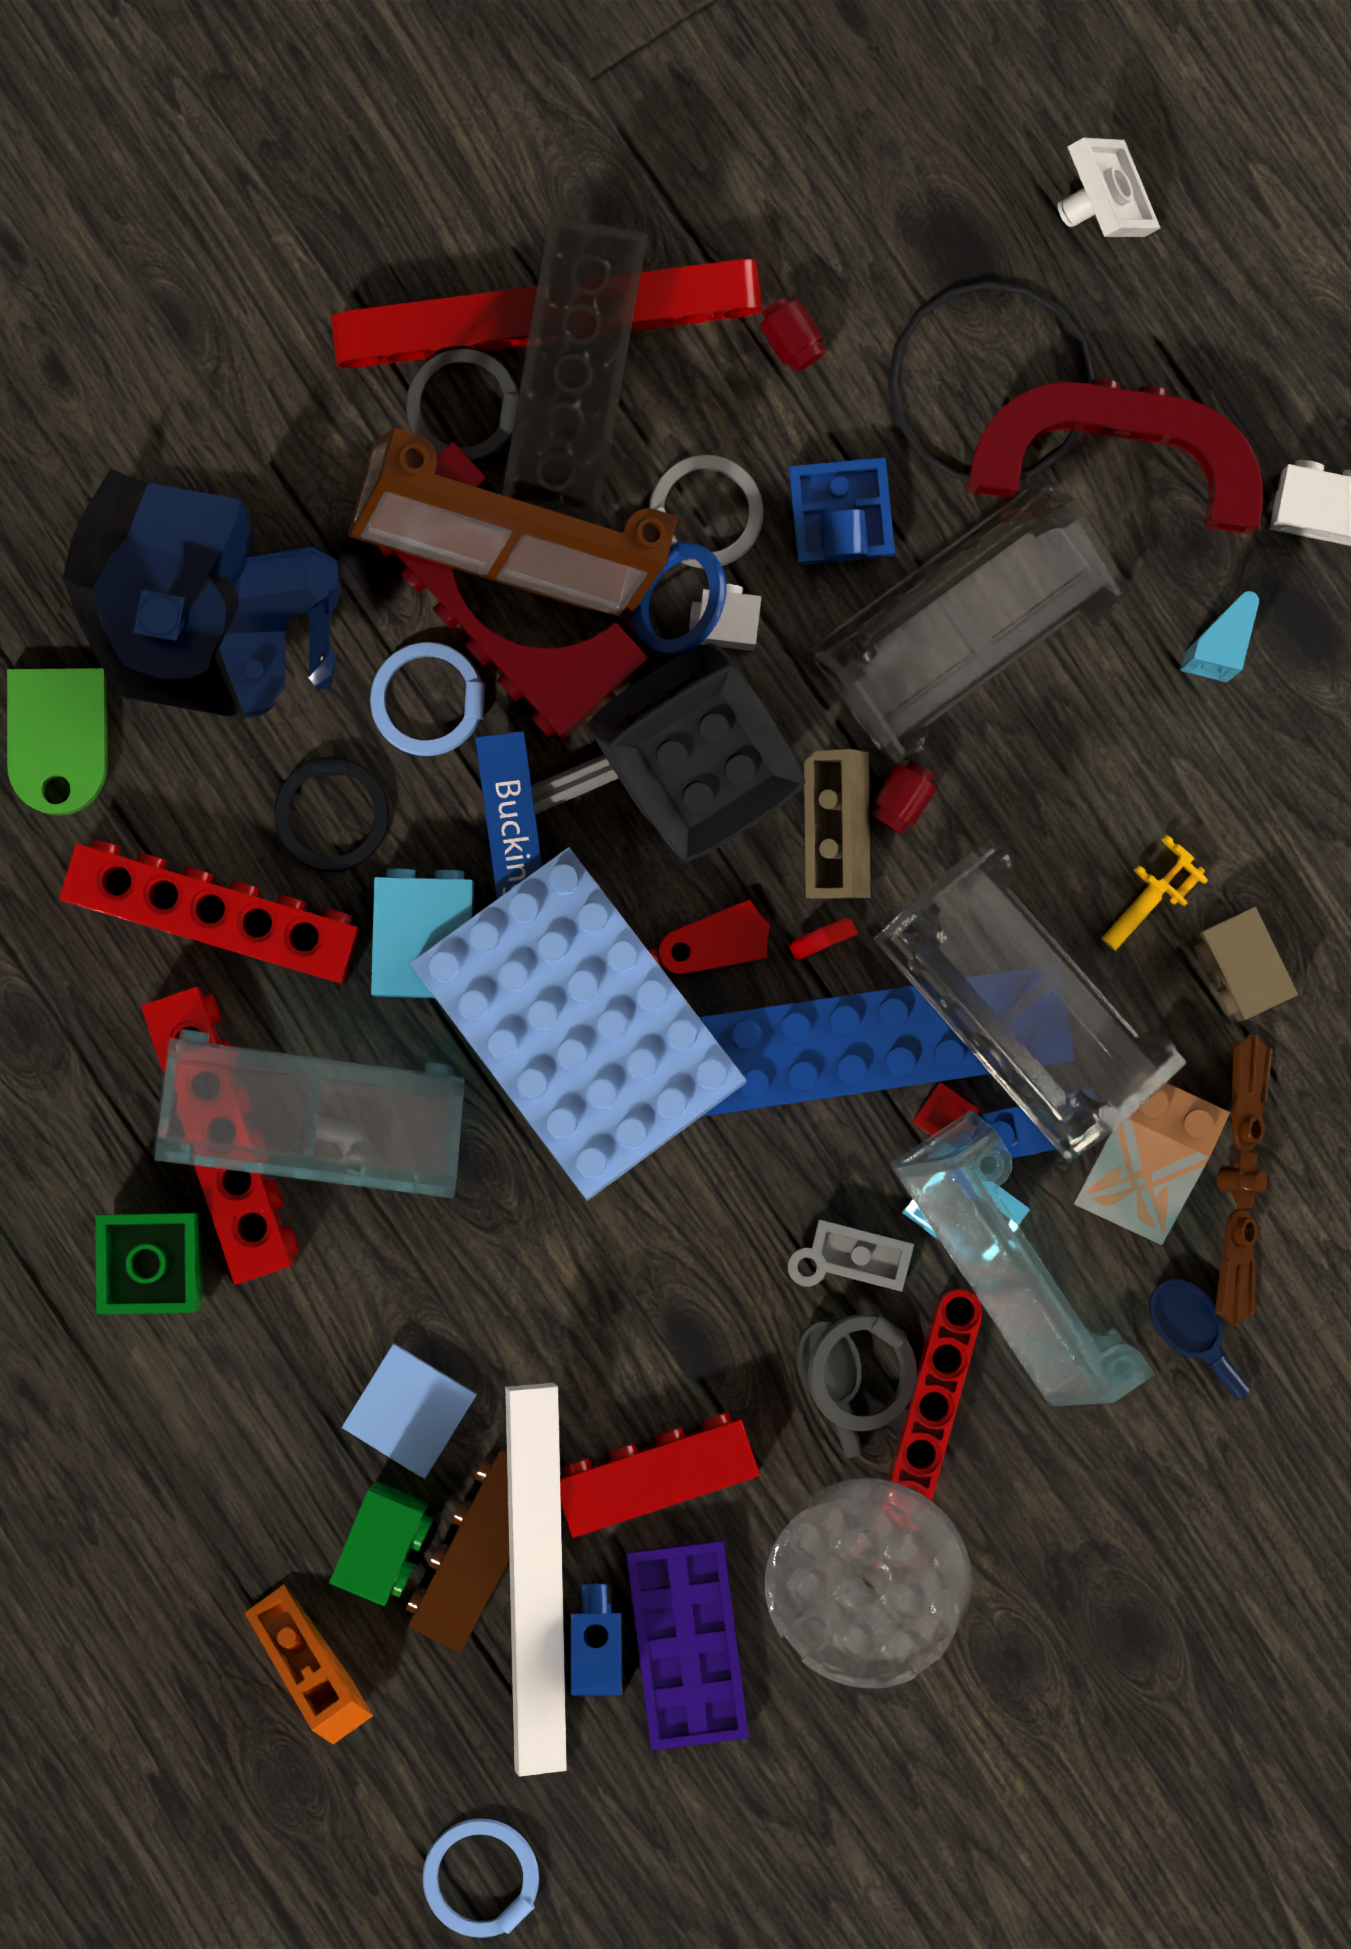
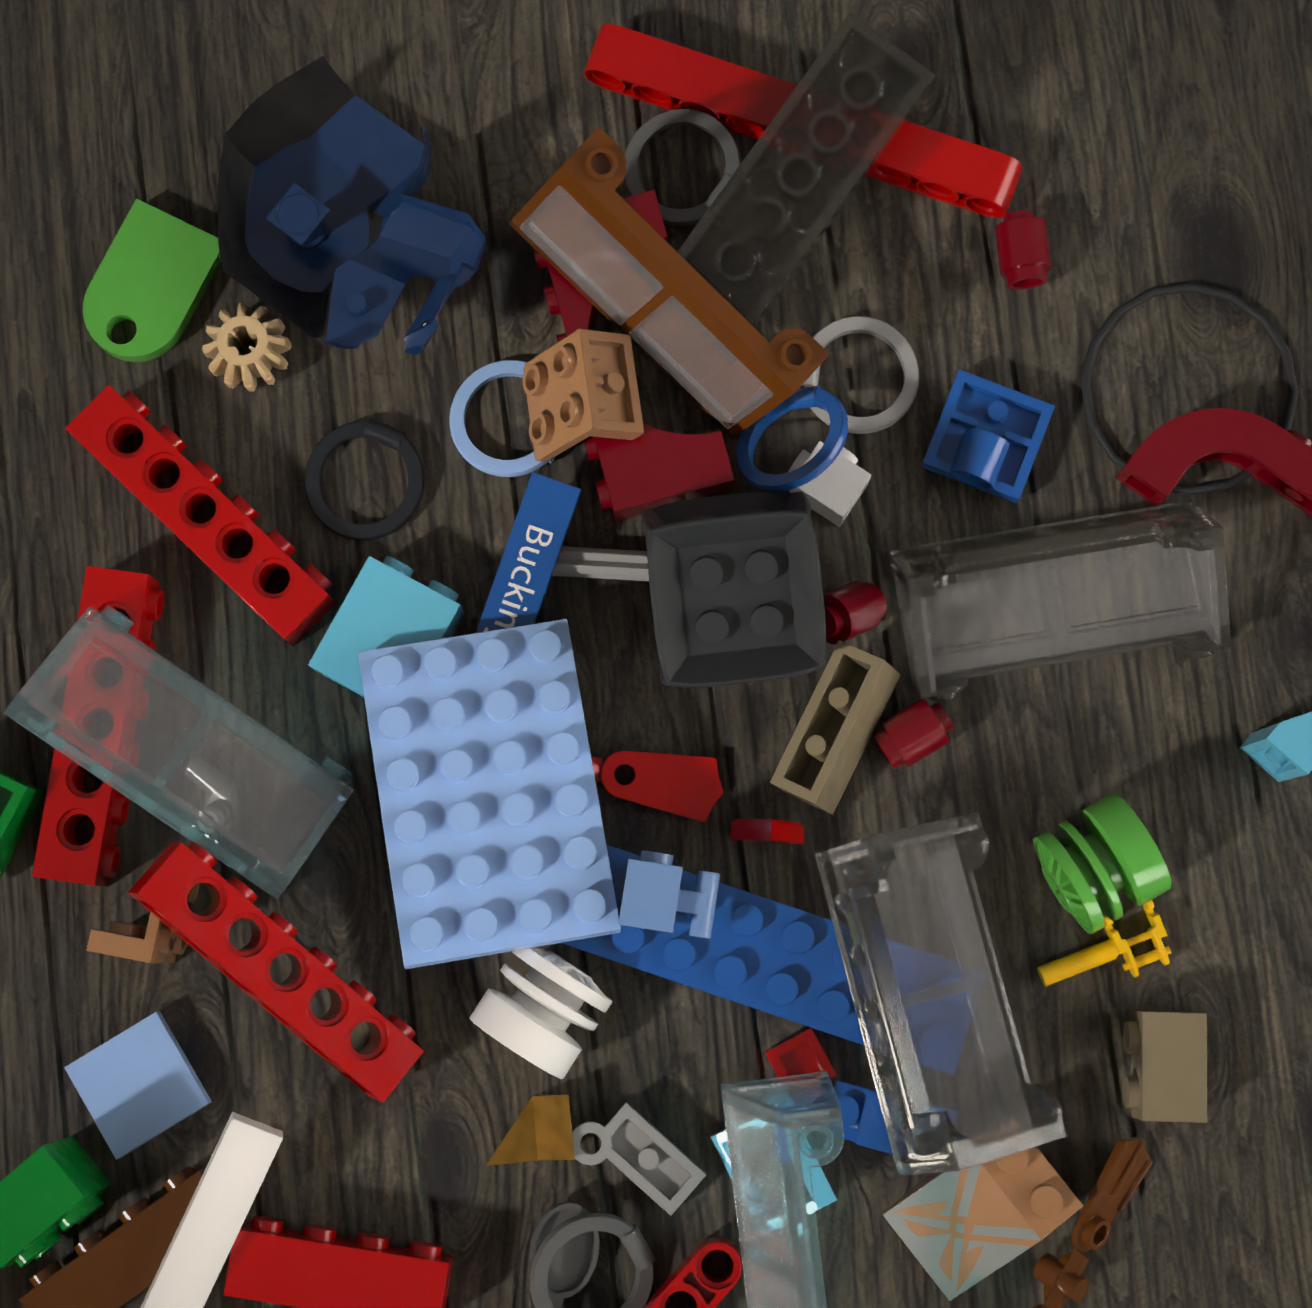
camera: 30 degrees right, 5 degrees down
none -> medium nougat bracket [86,883,200,963]
none -> red brick [128,841,424,1103]
none -> tan gear [202,302,292,392]
none -> white wheel [469,947,613,1079]
none -> pearl gold sticker [486,1095,575,1166]
none -> medium nougat bracket [523,329,644,461]
none -> medium blue brick [619,851,720,939]
none -> dark red brick [823,581,886,645]
none -> bright green wheel [1033,793,1172,934]

